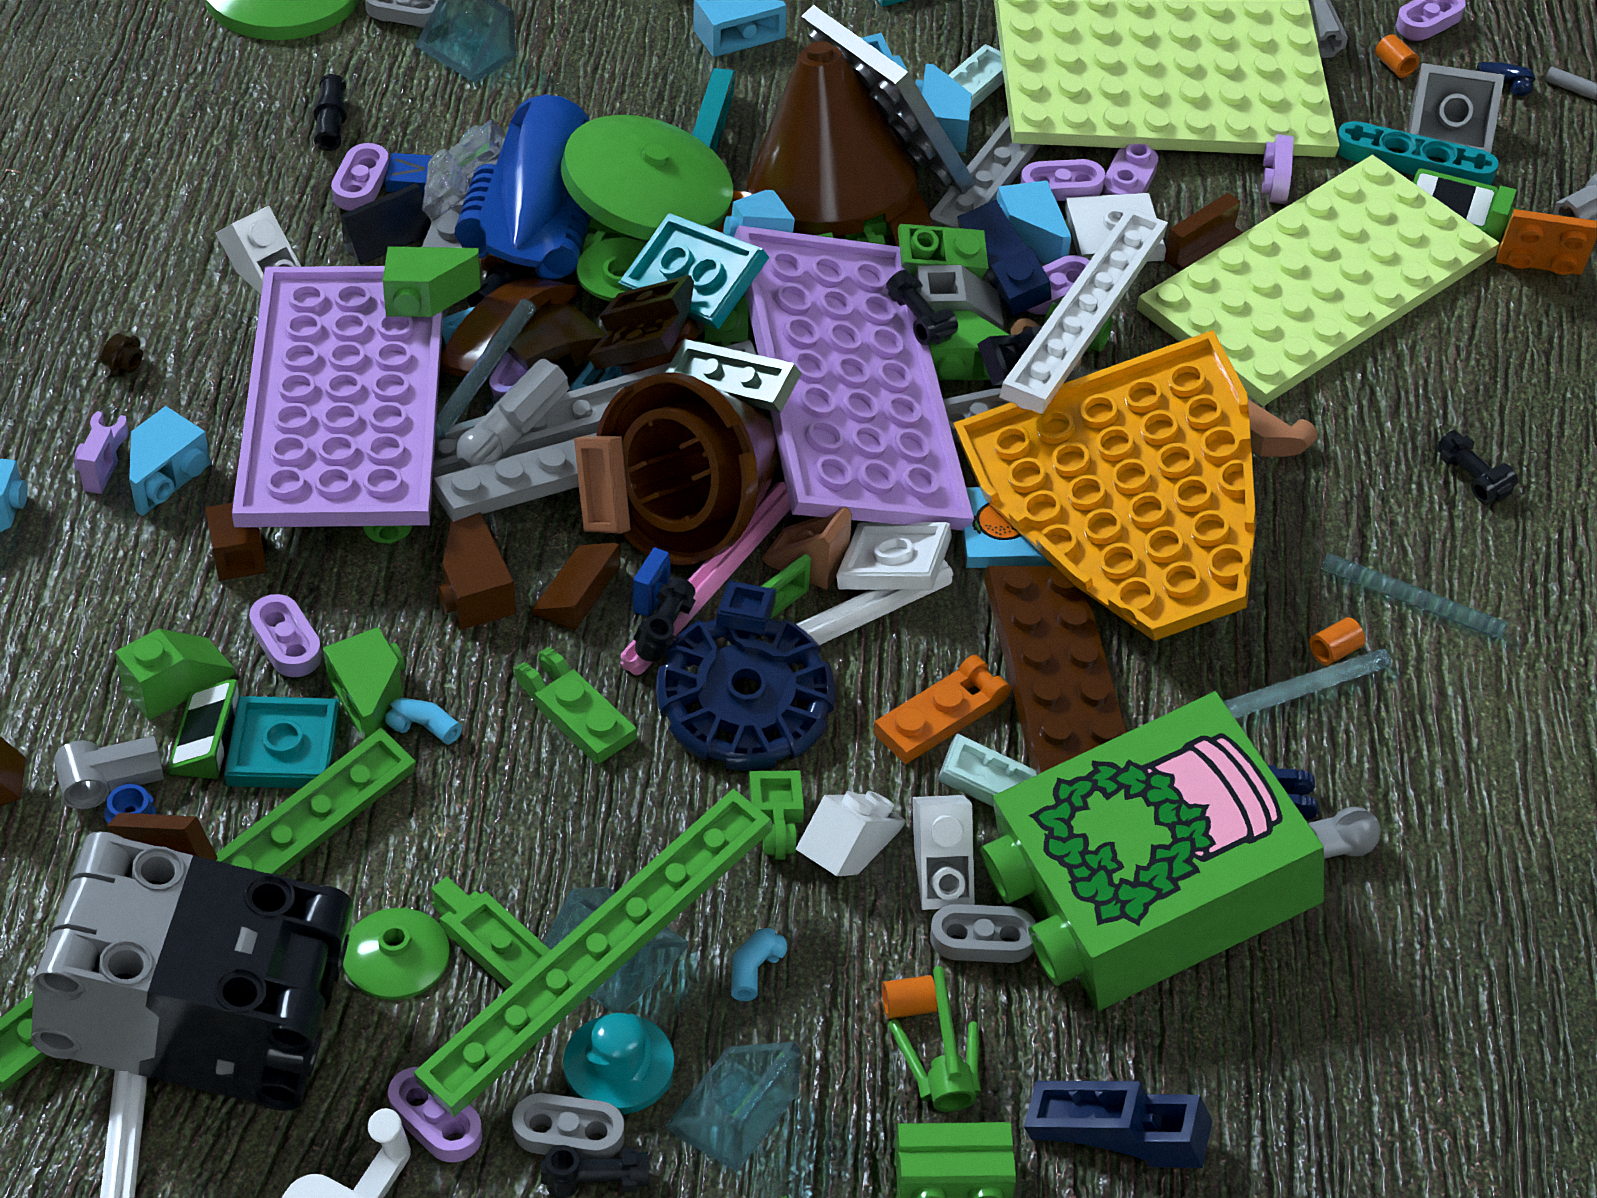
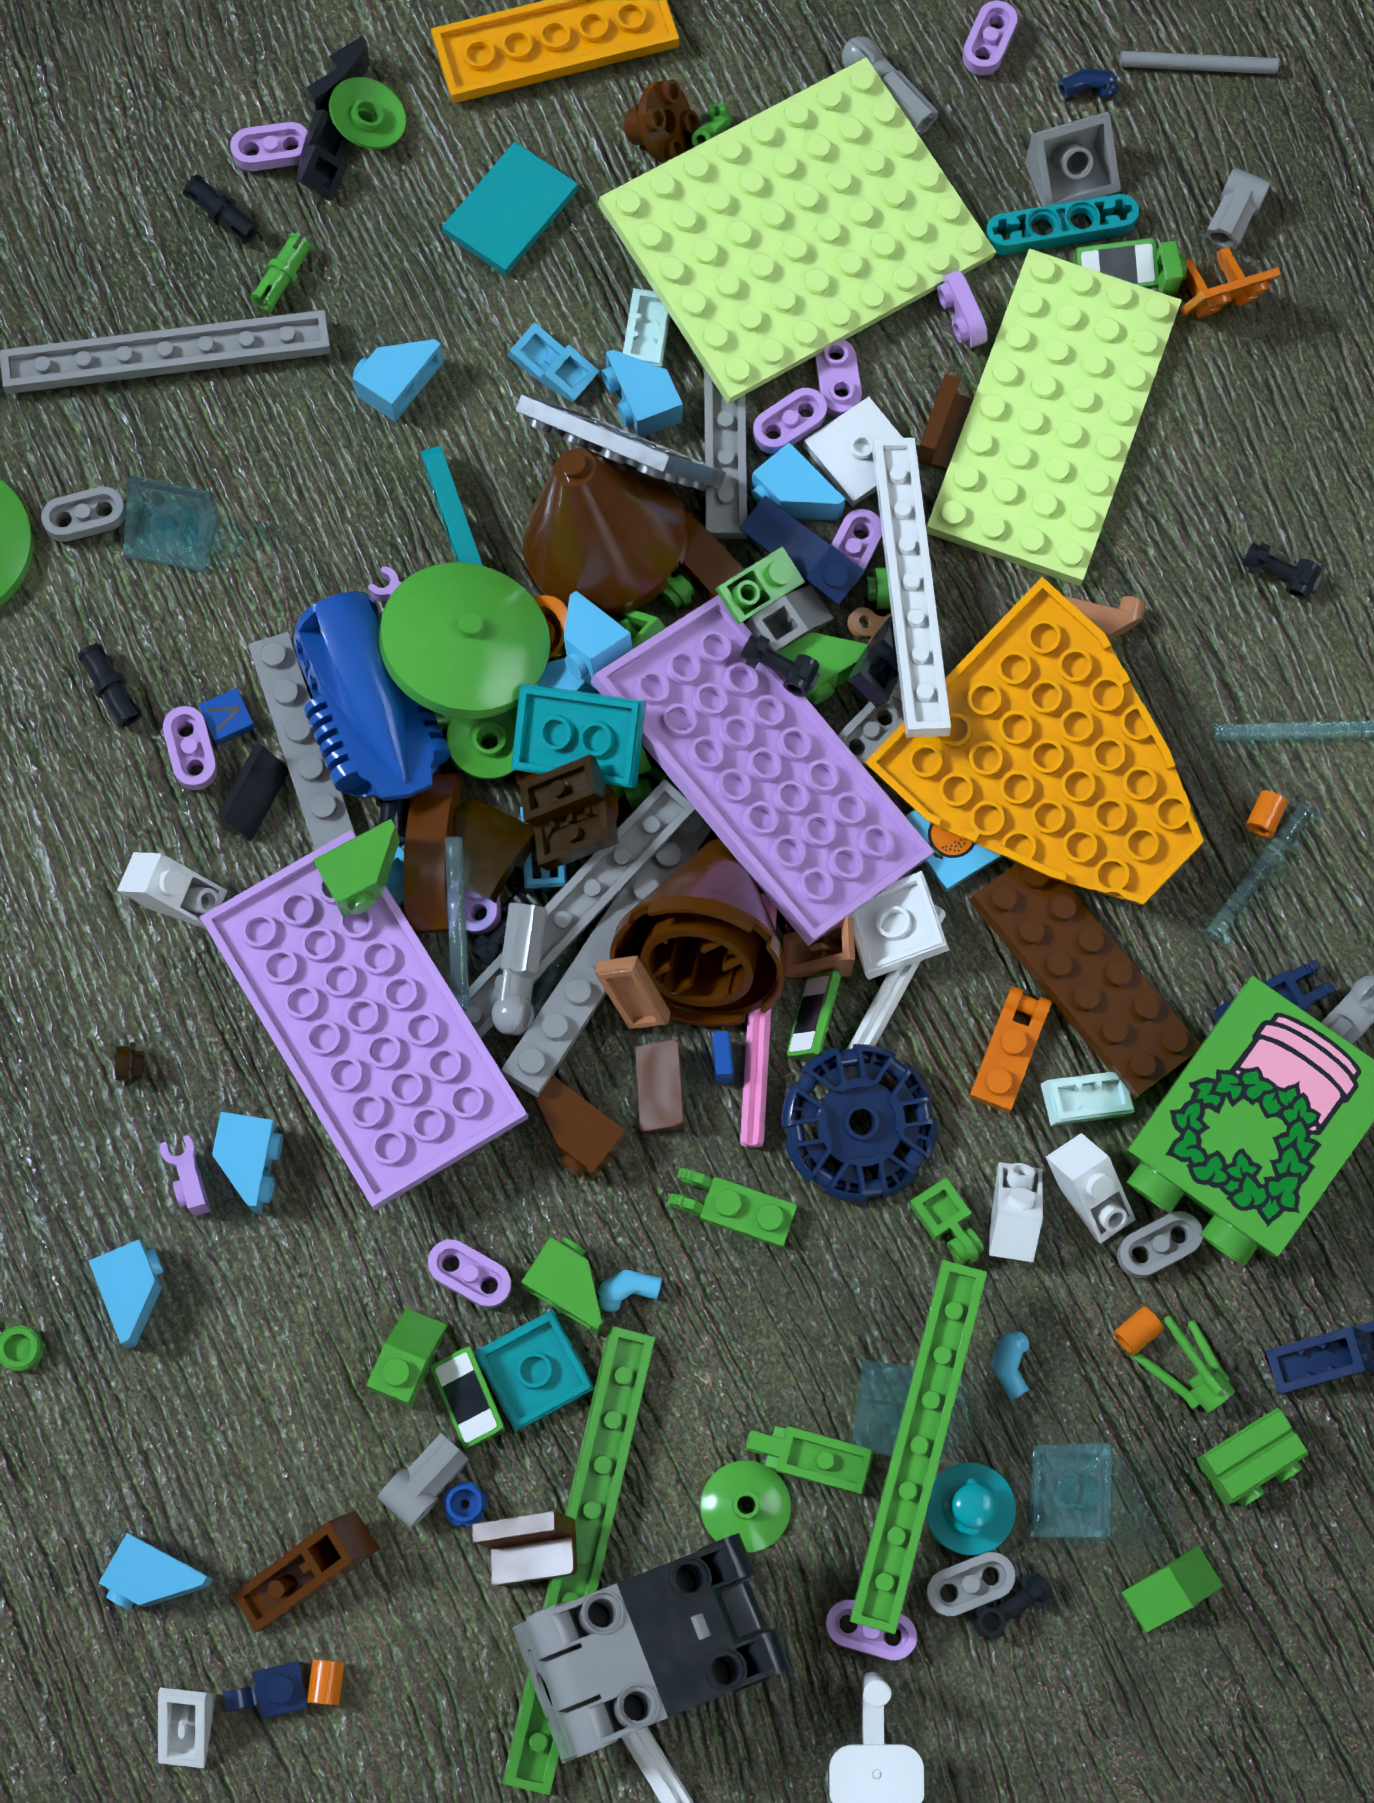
camera: 30 degrees left, 25 degrees up
reddish brown brick [205,503,267,581] -> none
clear plate [422,119,503,221] -> none
black bar [633,577,696,662] -> none
plate [666,339,802,413] -> none
dark blue tile [716,580,776,635] -> none
orange hinge [1375,34,1420,78] -> none

